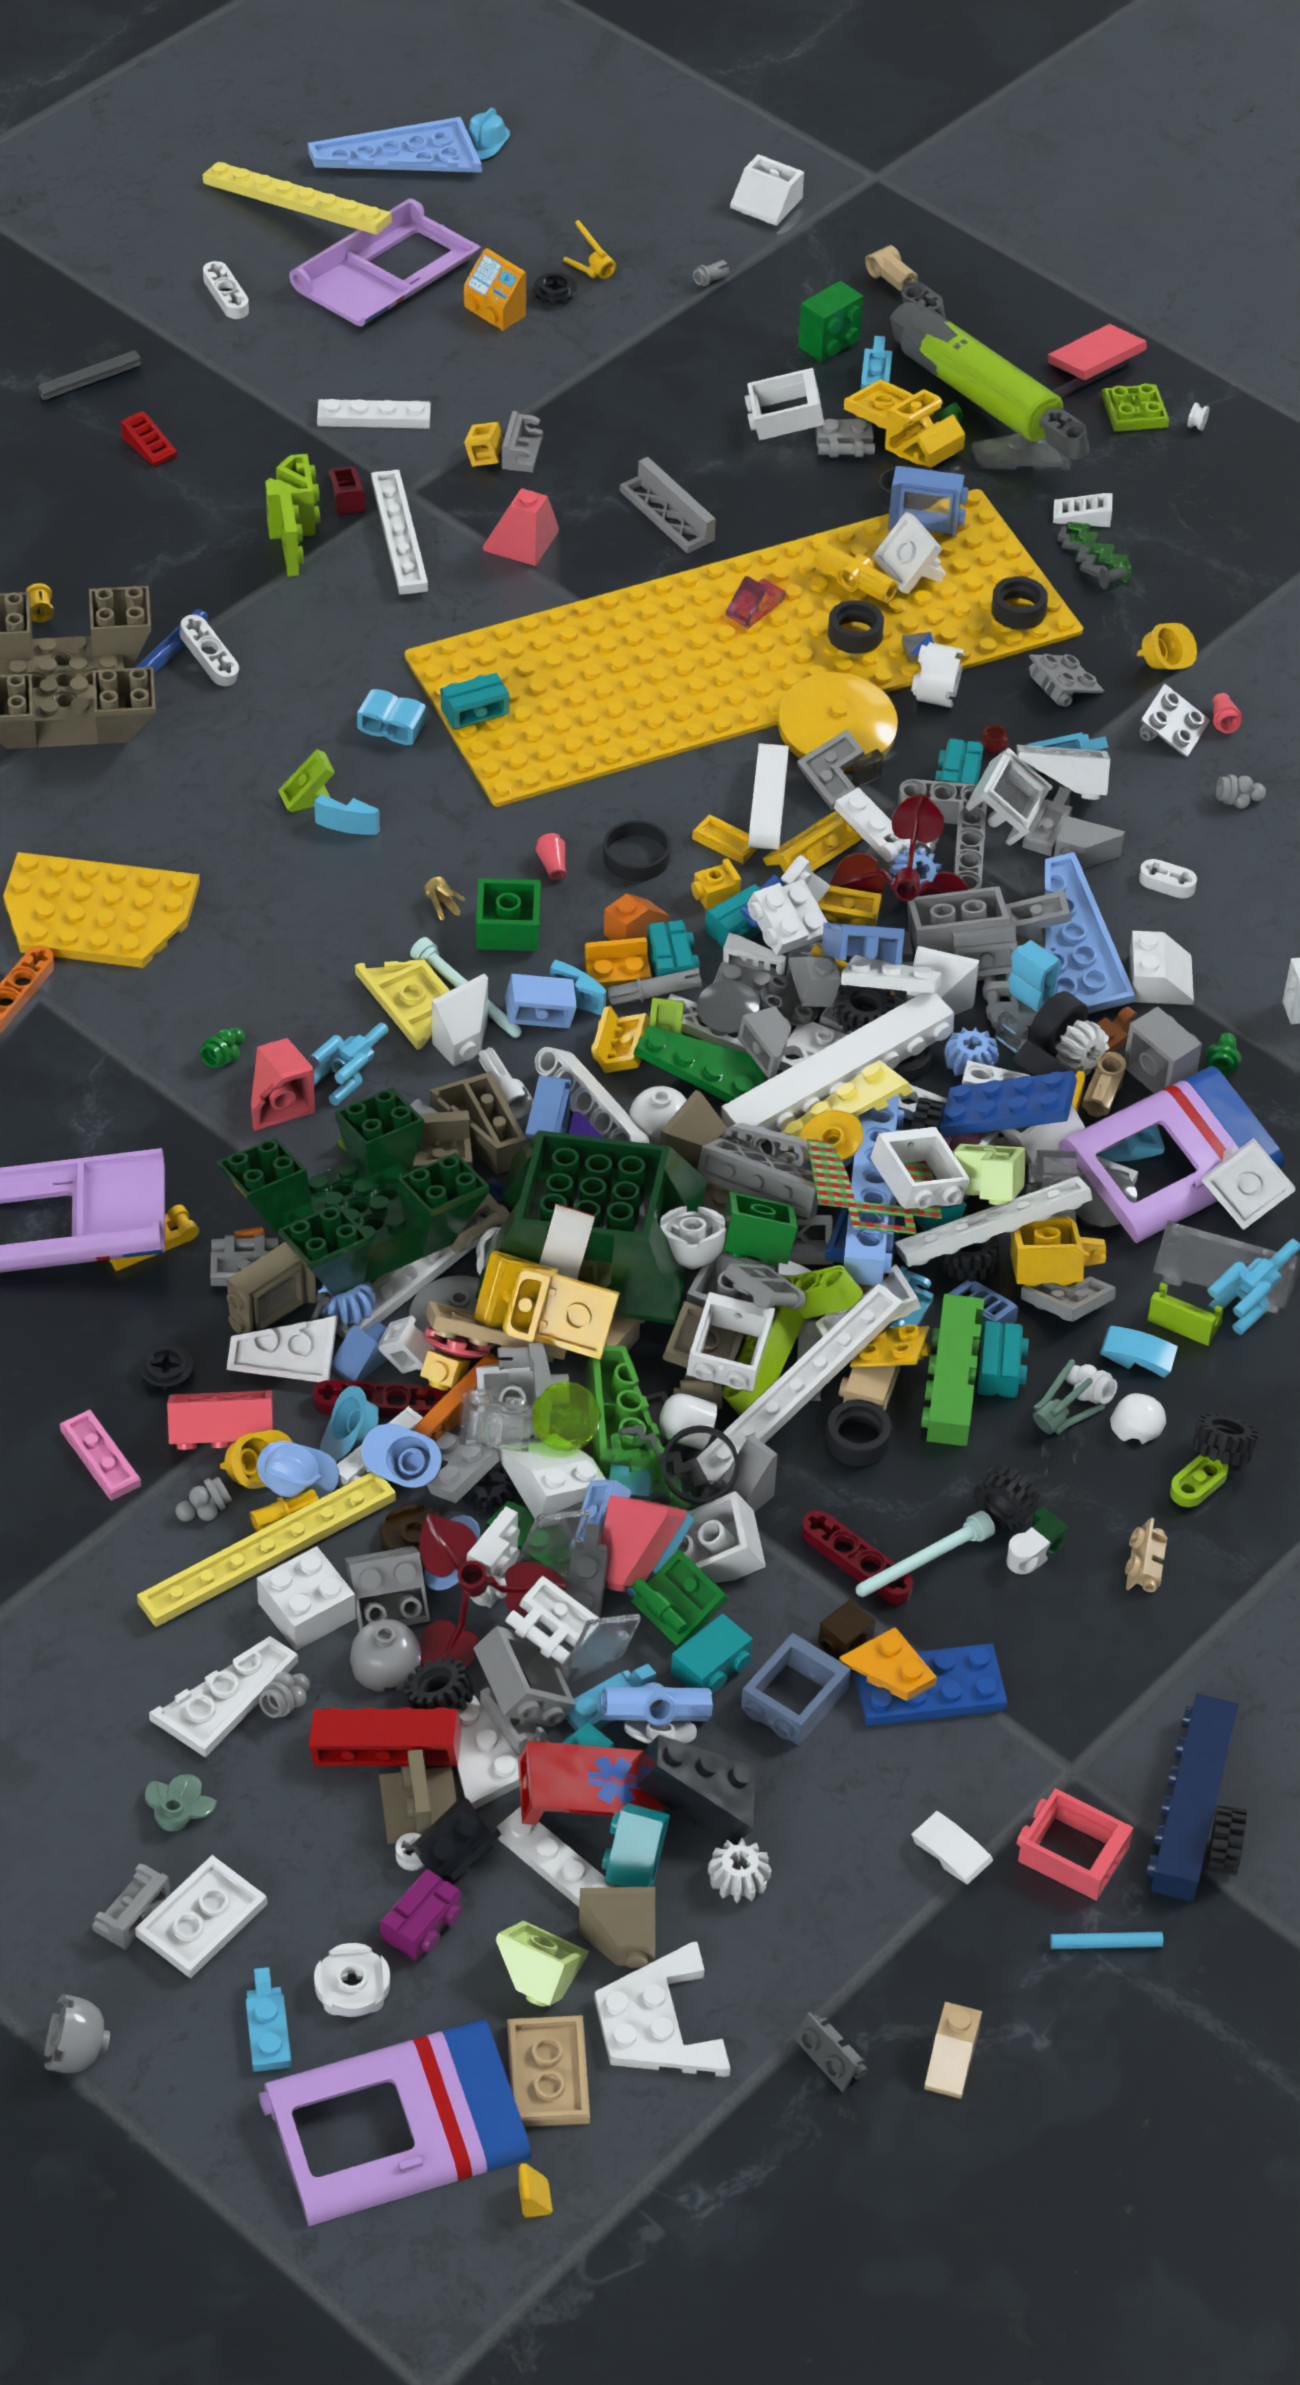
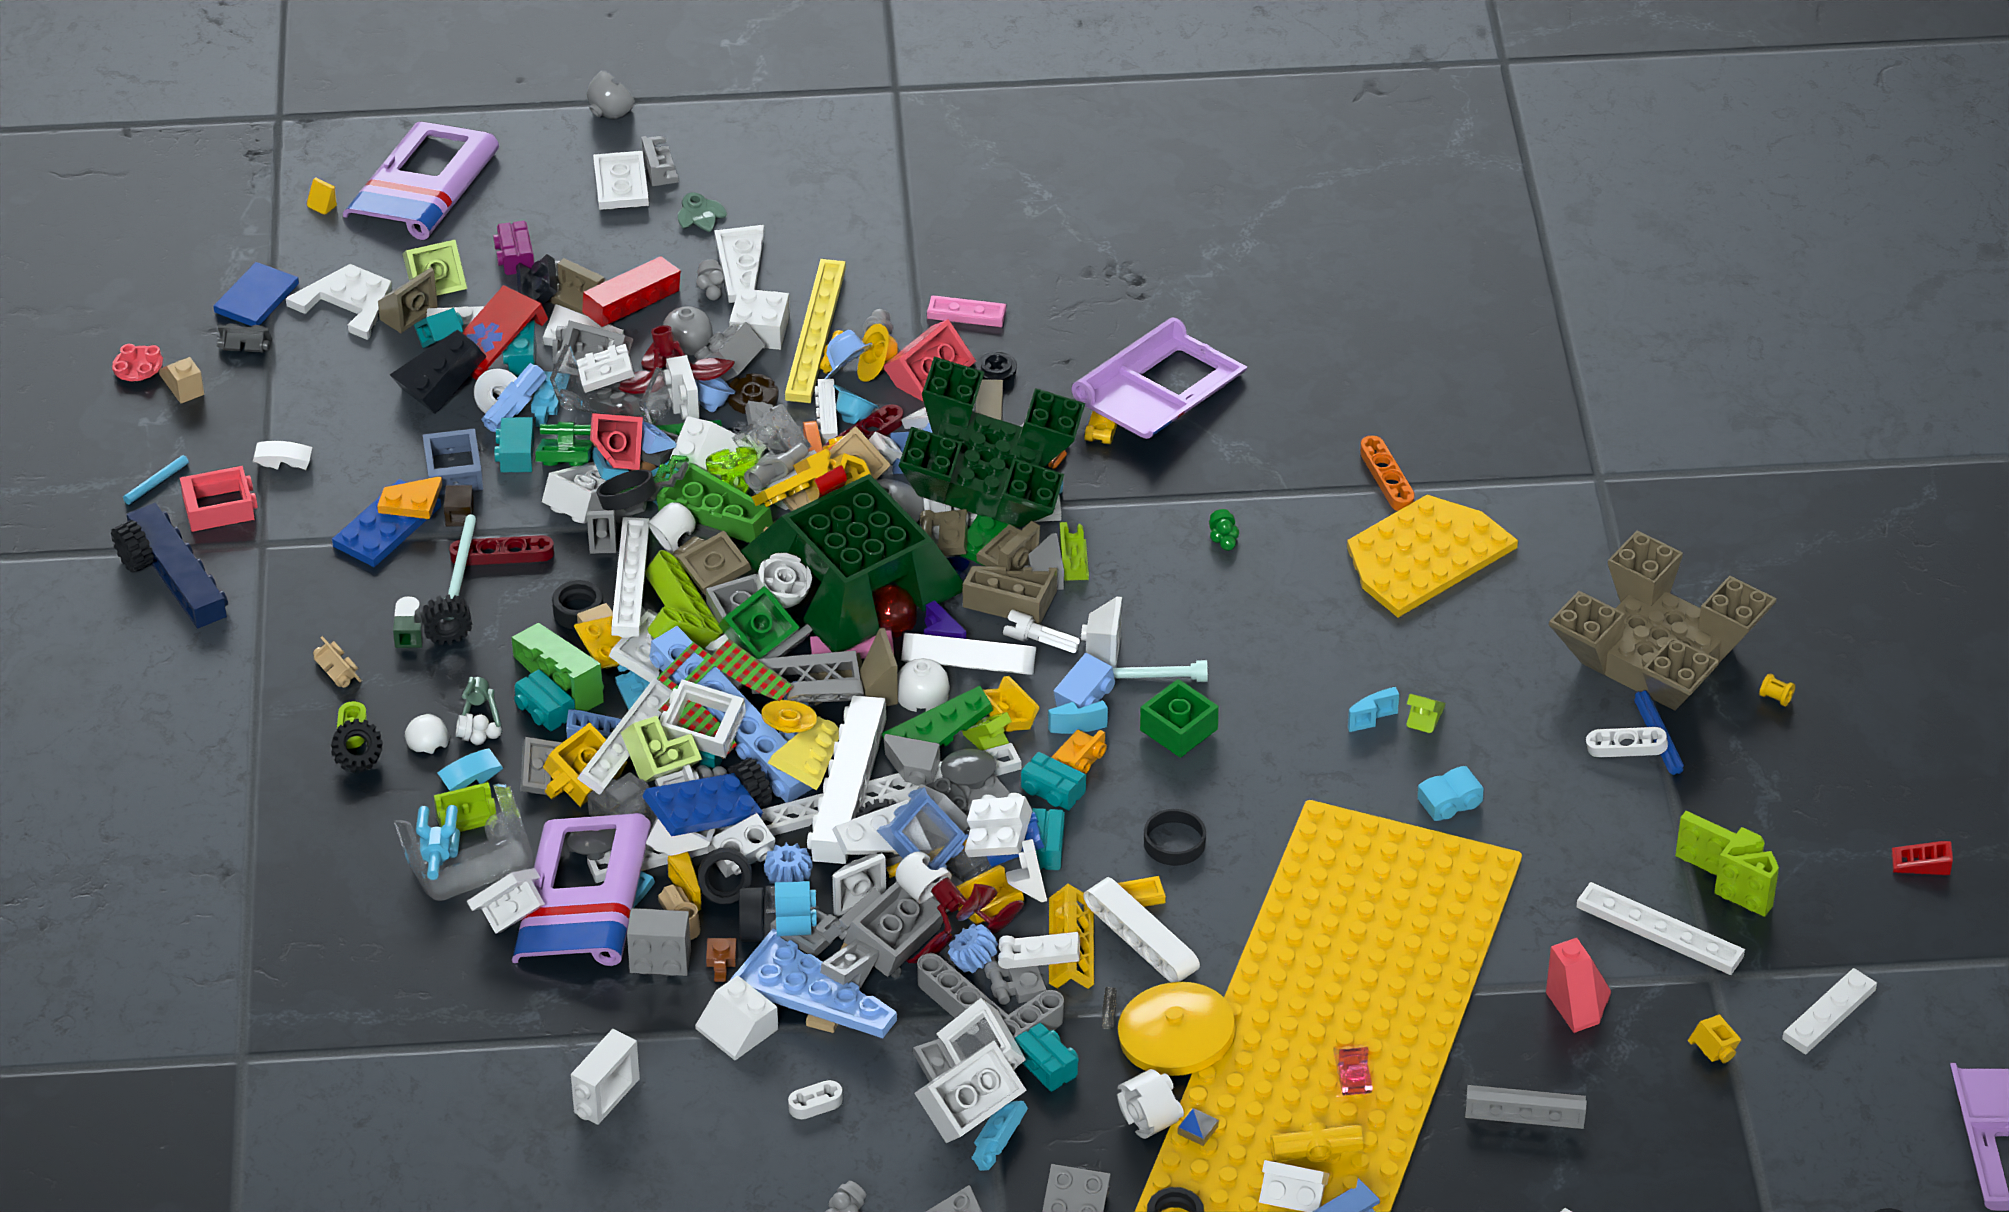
camera: 135 degrees right, 5 degrees down
medium azure hinge [246,1967,292,2072] -> none
coral slope [251,1038,315,1131] -> none
medium azure plant [308,1023,389,1106] -> none
white plate [314,1943,390,2017] -> none
dark red slope [328,466,366,515] -> none
light yellow wing [355,959,450,1050] -> none
light blue piece [361,1423,442,1488] -> none
black tyre [404,1657,474,1715] -> none
pearl gold piece [424,877,466,921] -> none
teal brick [440,672,510,730] -> none
light orange slope [464,248,526,331] -> none
light grey hinge [502,411,543,473] -> none
tan tile [507,2015,590,2127] -> none
medium blue window [525,1076,571,1139] -> none
coral cone [535,833,567,881] -> none
orange slope [604,893,670,941] -> none
light grey axle [608,967,703,1005] -> none
white window [686,1292,775,1392] -> none
yellow brick [691,858,741,911] -> none
white gear [708,1838,771,1904] -> none
light grey plate [724,1263,806,1310] -> none
light grey plate [797,730,865,810] -> none
black tyre [828,600,884,654] -> none
clear red plate [980,725,1009,752] -> none
light grey slope [1054,816,1125,869] -> none
white gear [1055,1020,1110,1075] -> none
green piece [1206,1032,1241,1076] -> none
none -> coral dish [112,344,163,381]
none -> tile [213,262,299,326]
none -> white helmet [895,852,952,904]

